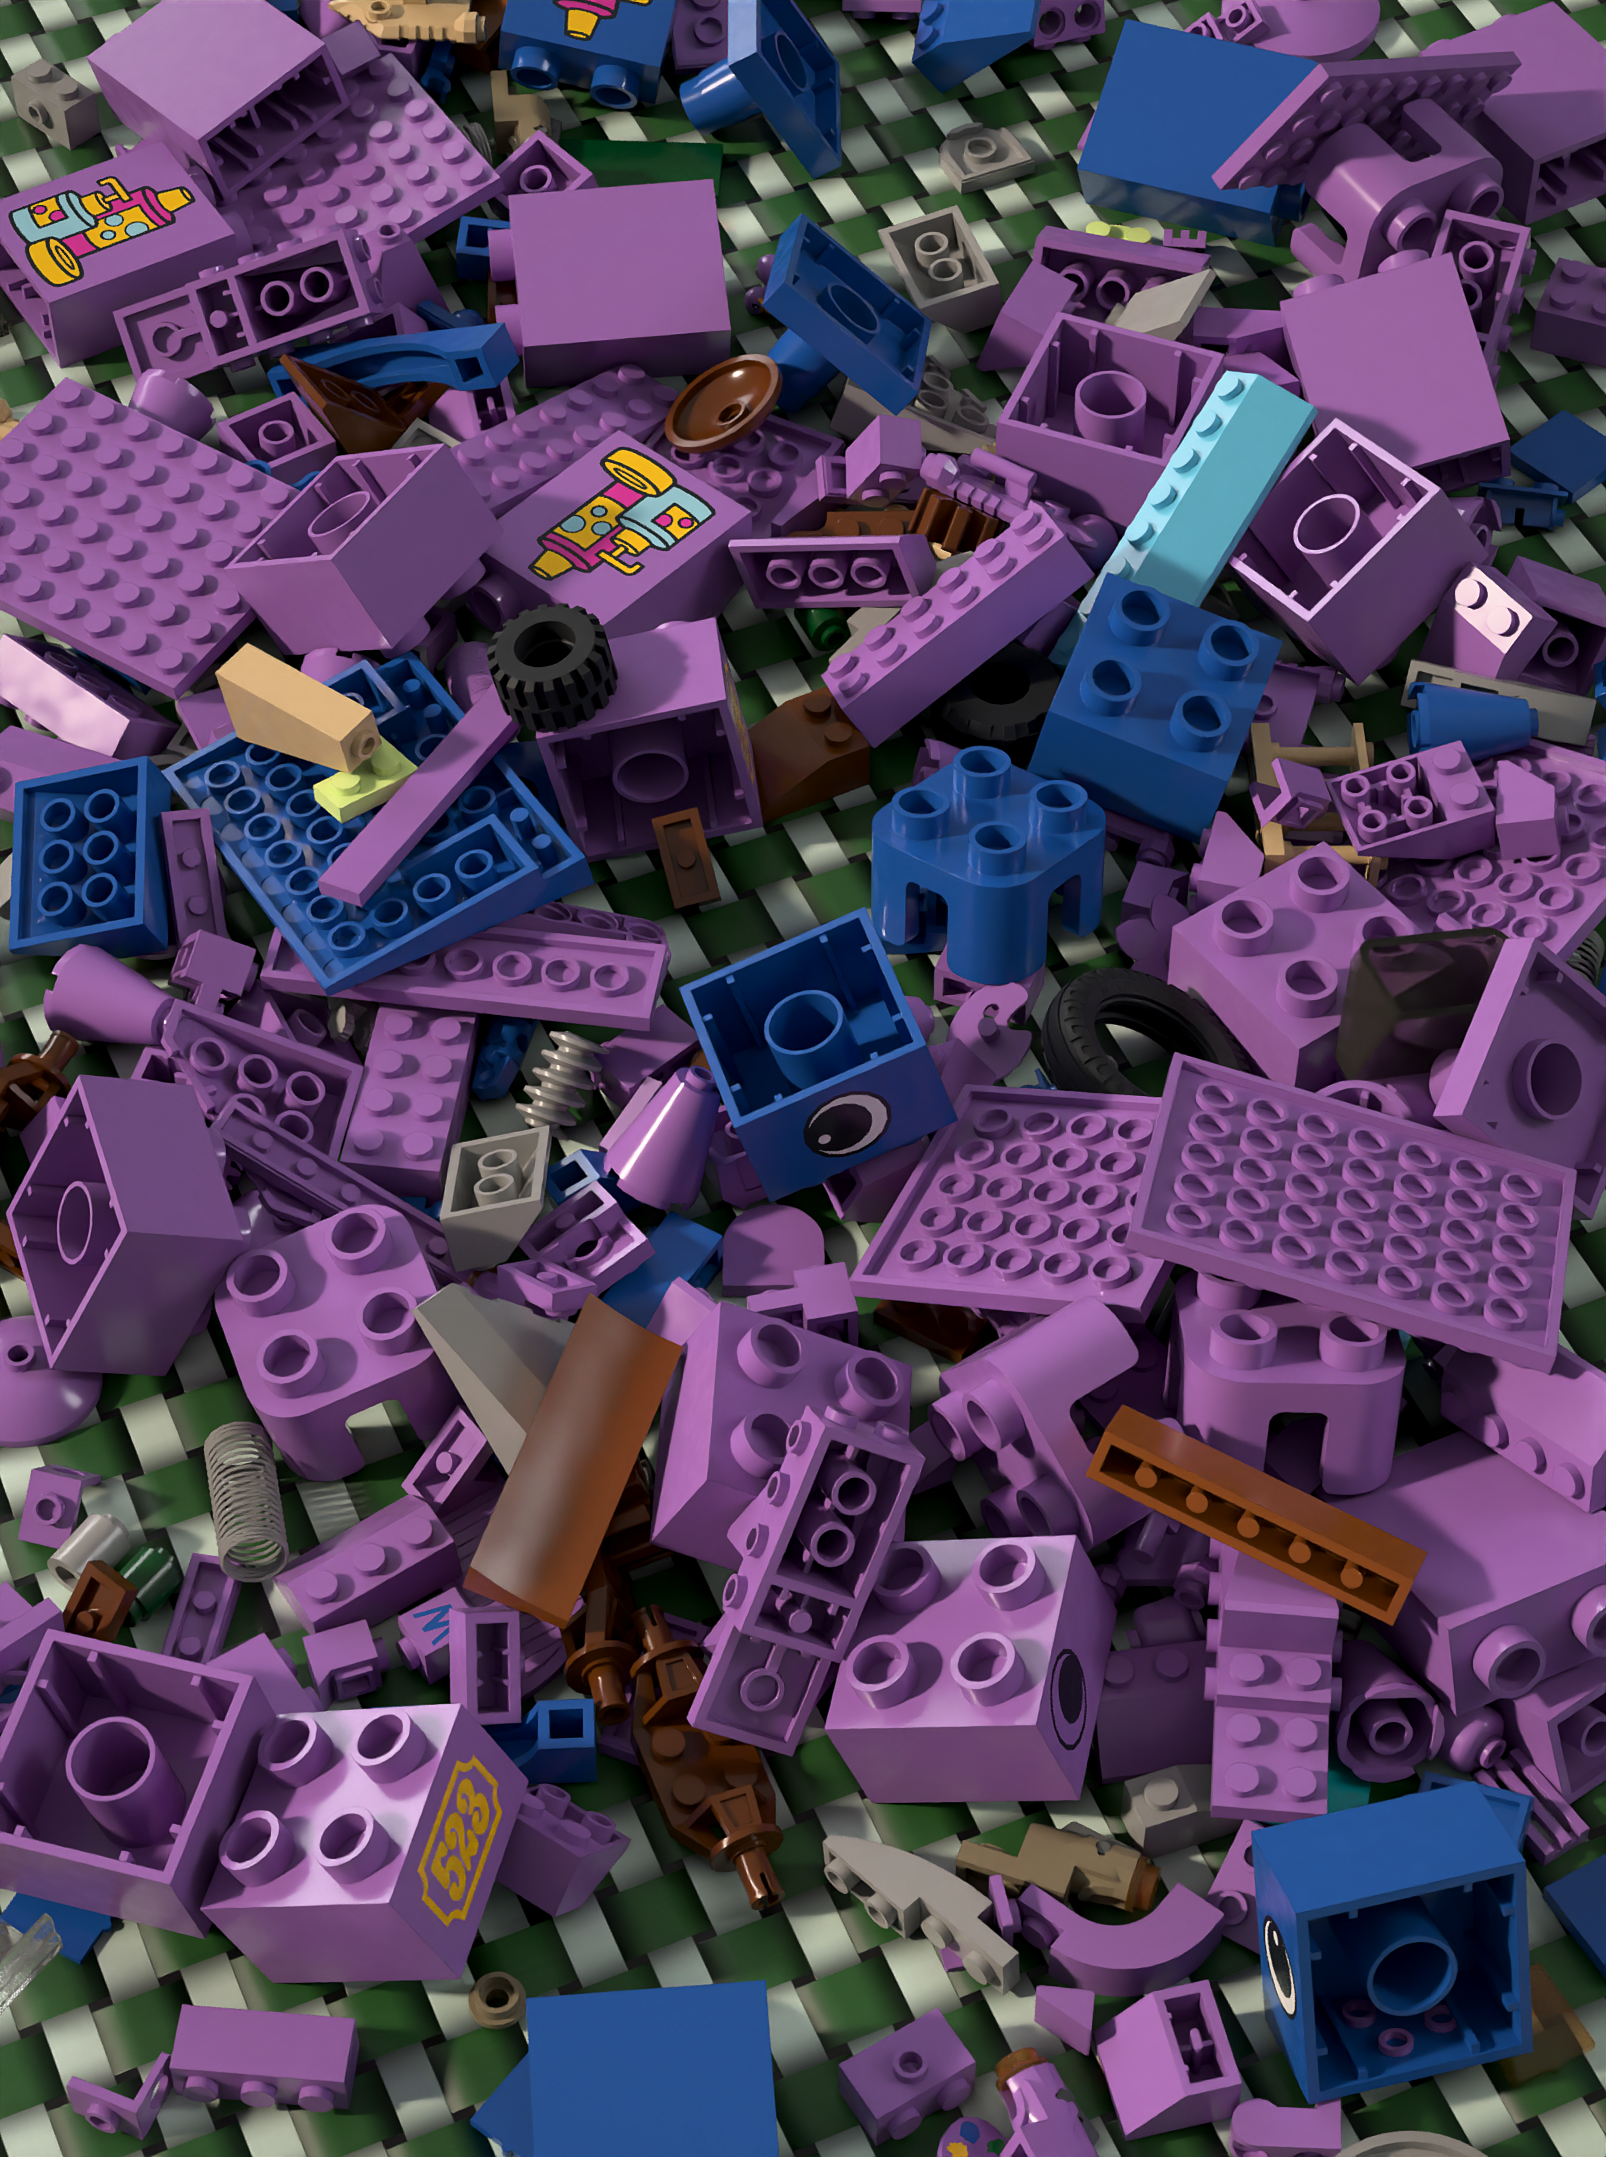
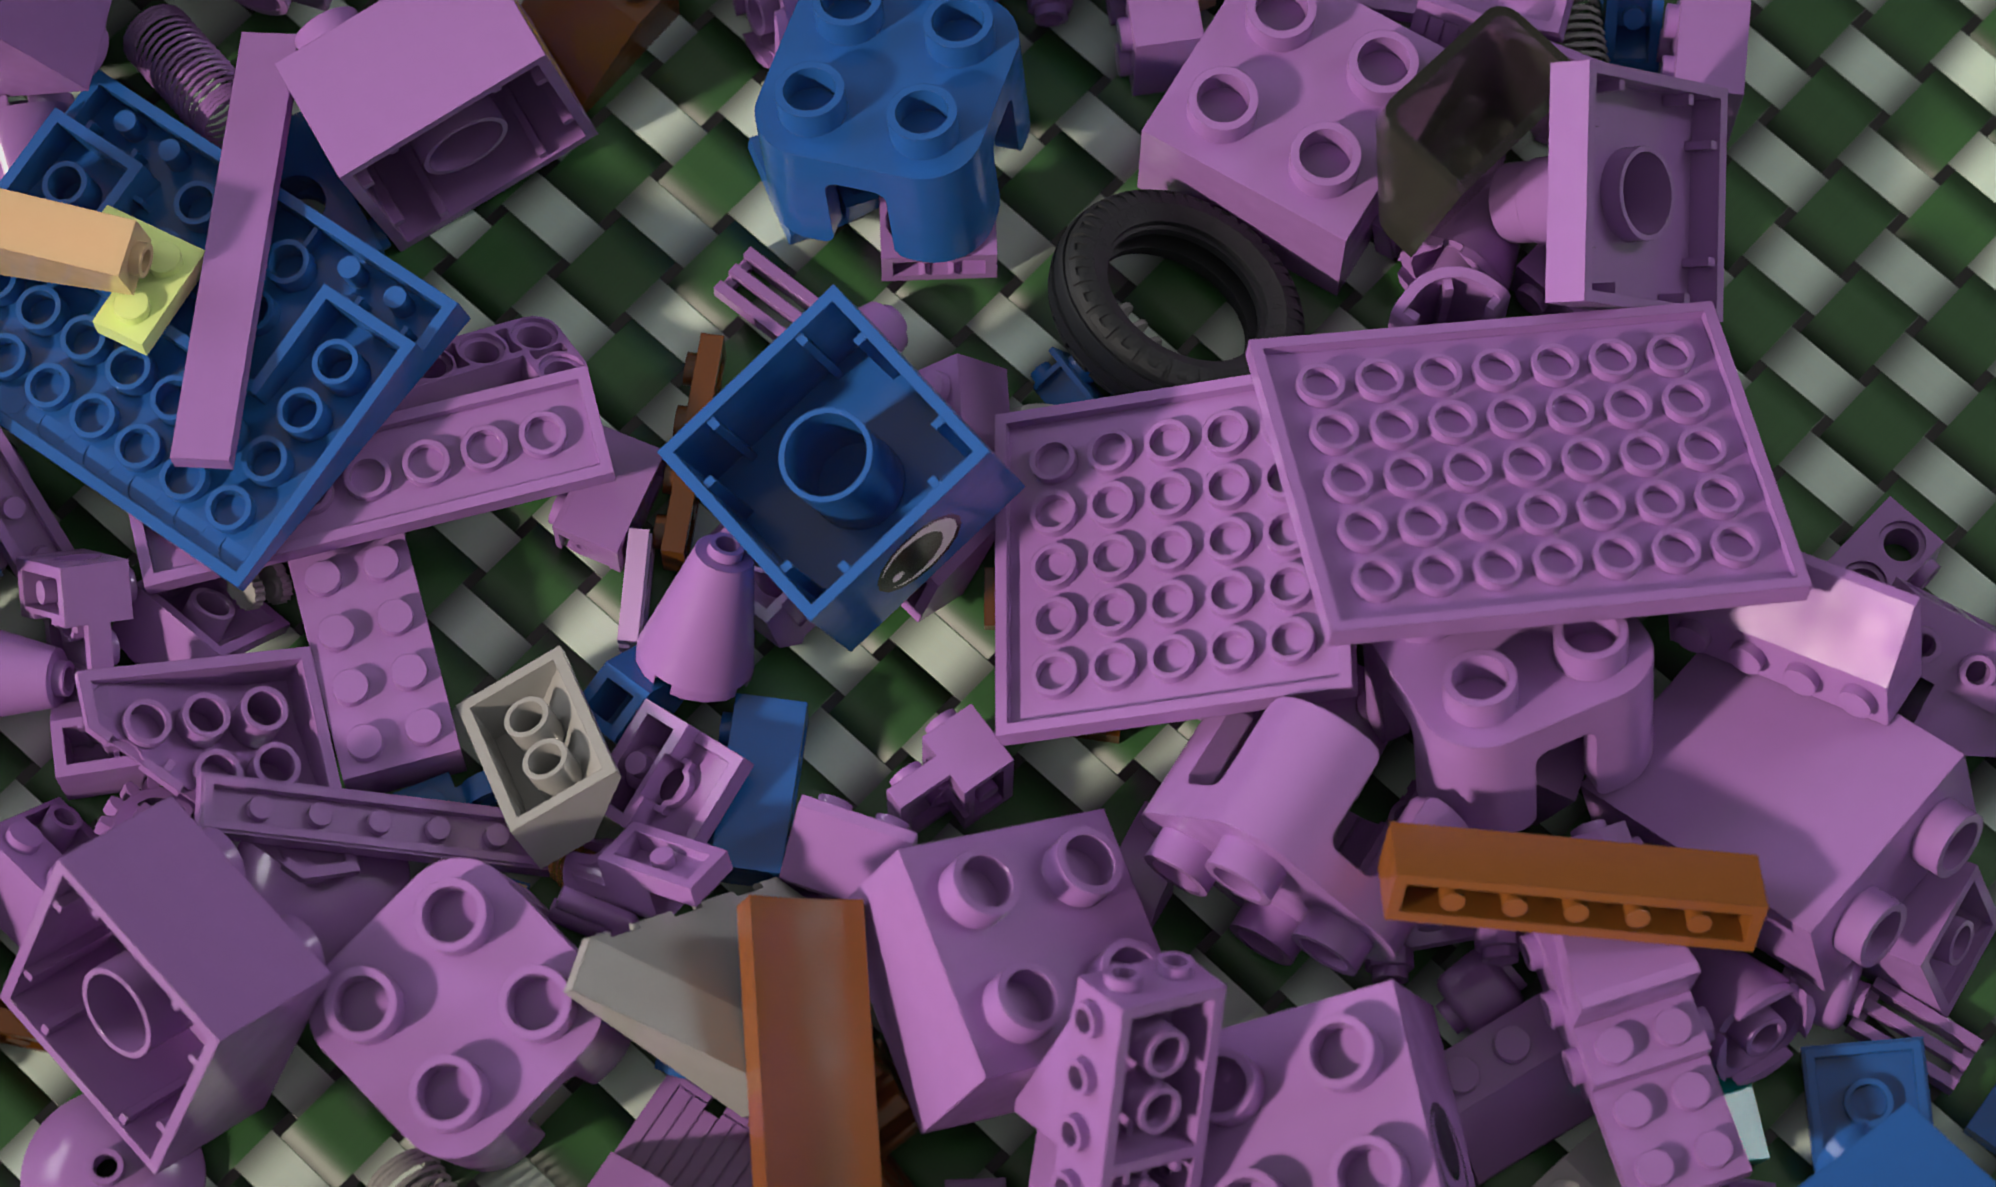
camera: 25 degrees left, 20 degrees up
medium lavender slope [401,1405,497,1520] -> none
blue hinge [472,1015,538,1100] -> none
black tyre [487,603,618,732] -> none
light grey piece [515,1031,610,1142] -> none
reddish brown plate [651,807,722,913] -> none
medium lavender tile [723,1204,825,1296] -> none
medium lavender piece [946,982,1033,1084] -> none
medium lavender plate [1114,894,1190,983] -> none
medium lavender window [1120,861,1190,924] -> none

